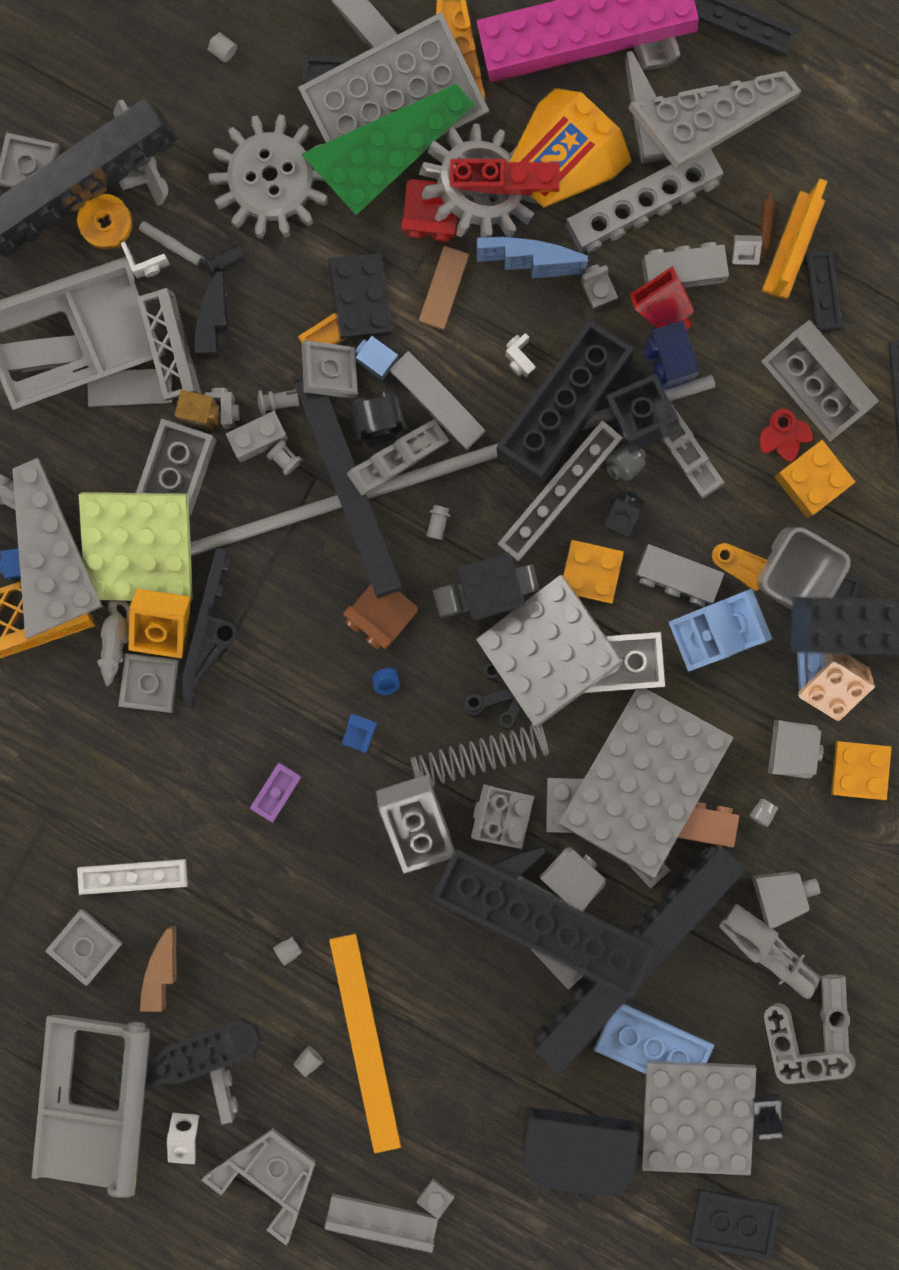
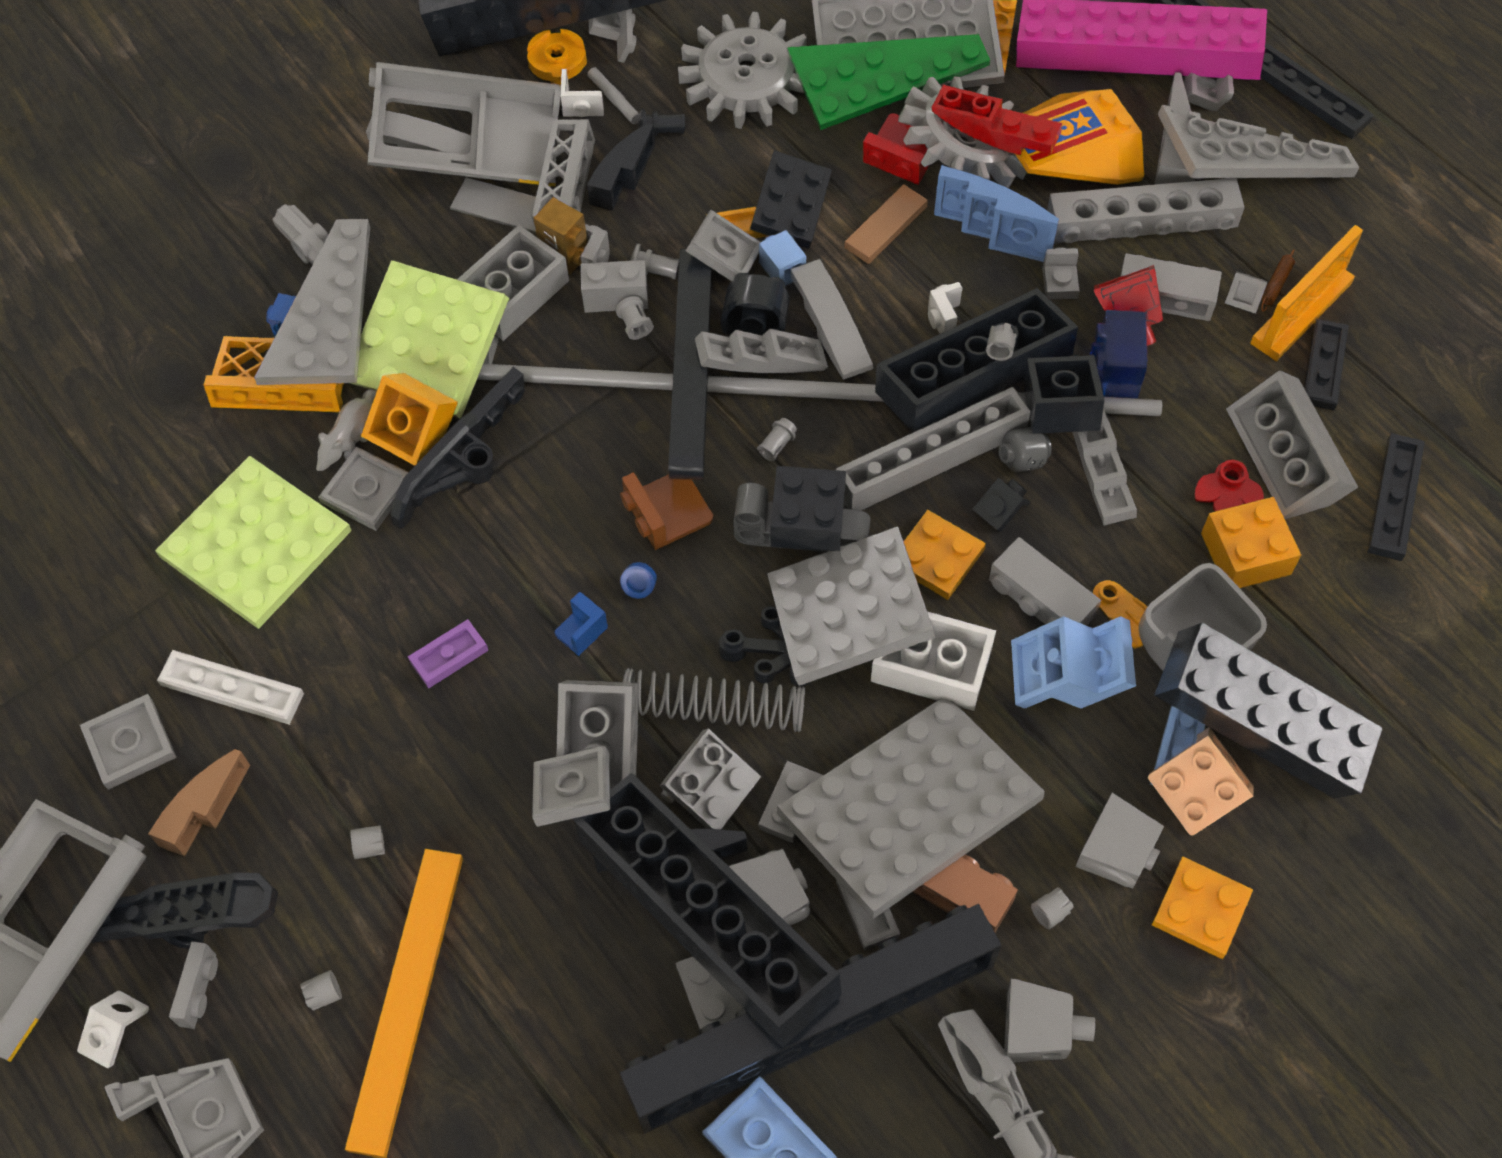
camera: 25 degrees right, 25 degrees down
none -> yellowish green plate [155,456,352,629]
none -> light grey tile [532,746,610,827]
none -> light grey hose [986,323,1016,361]

